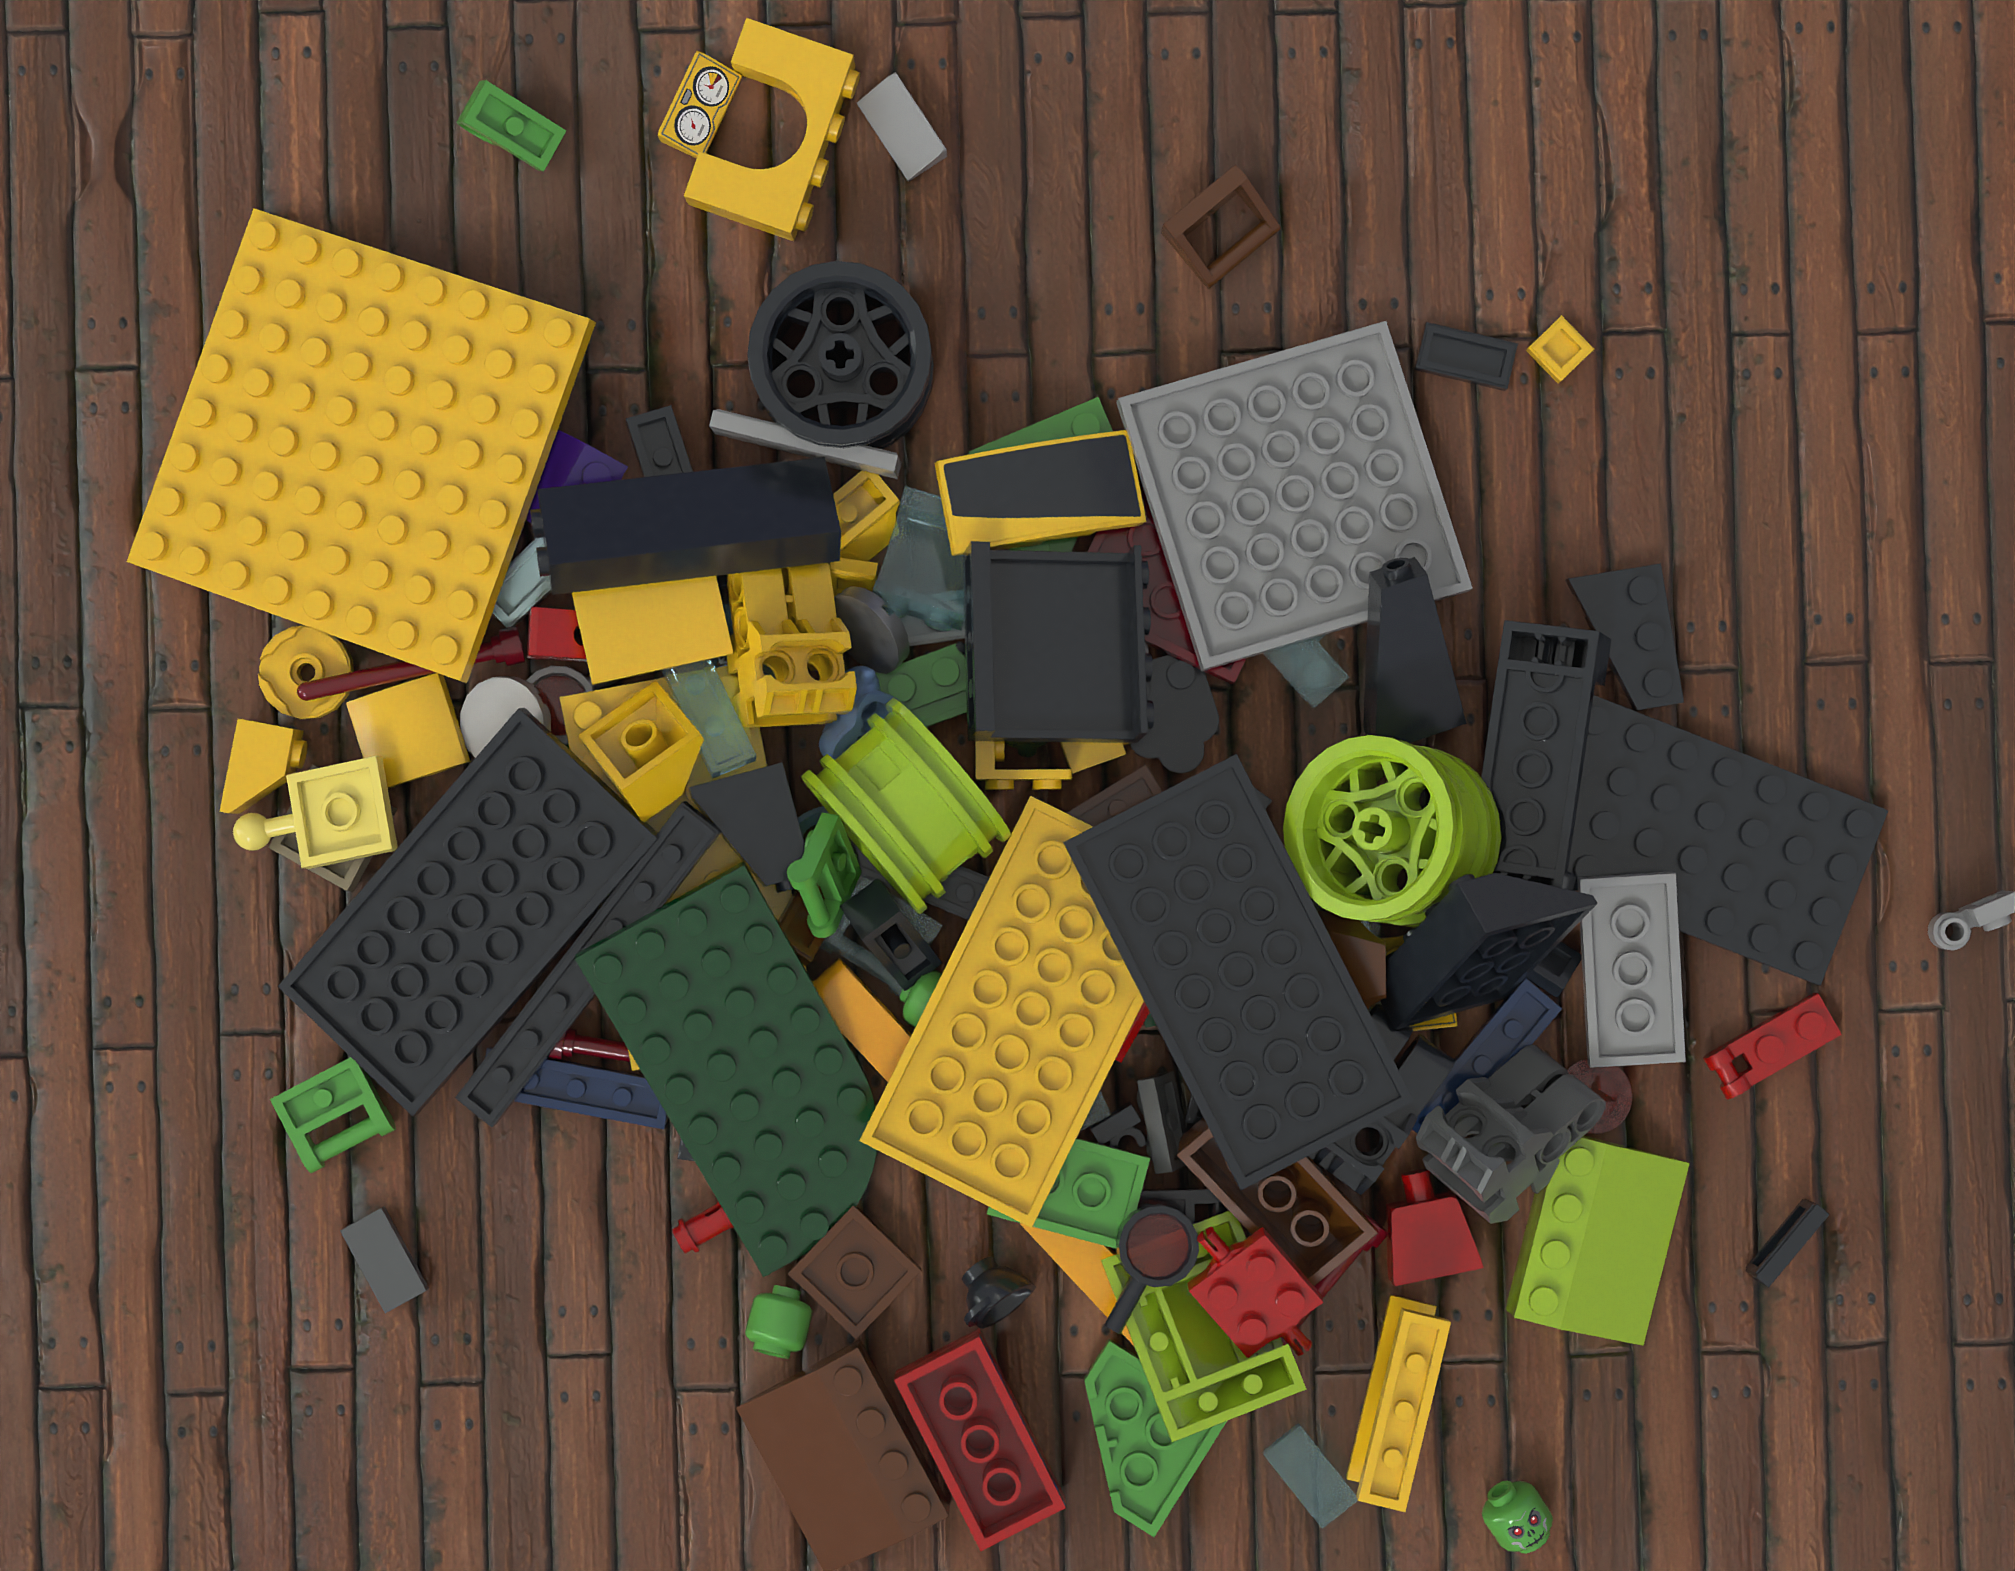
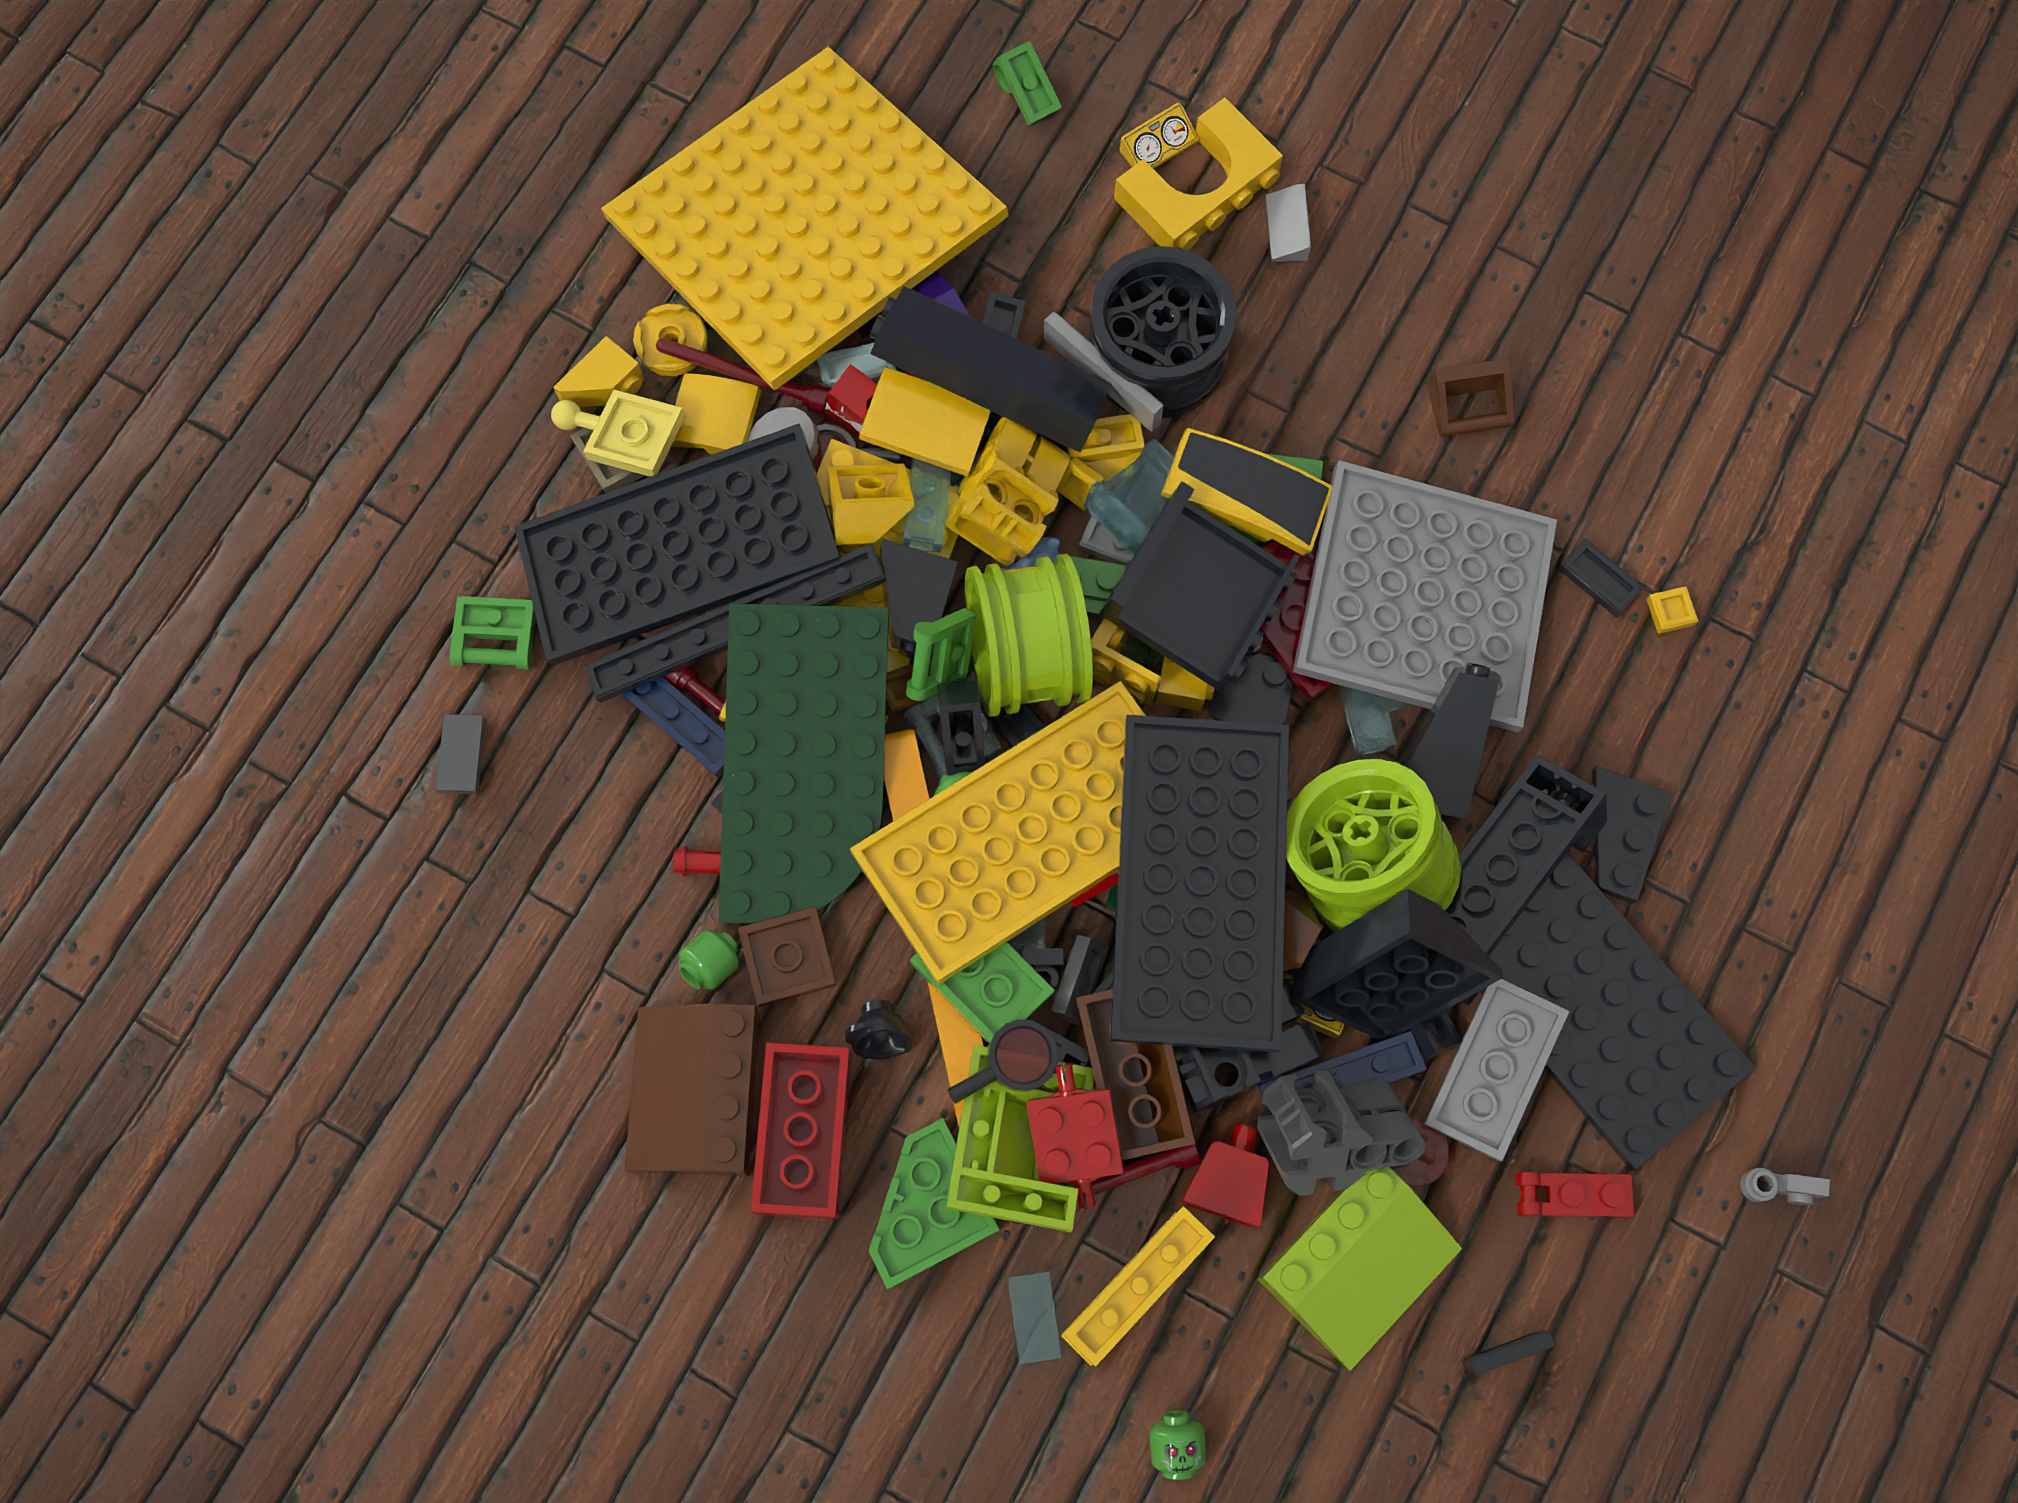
camera: 30 degrees right, 15 degrees down
flat silver tile [834,586,910,674] -> none

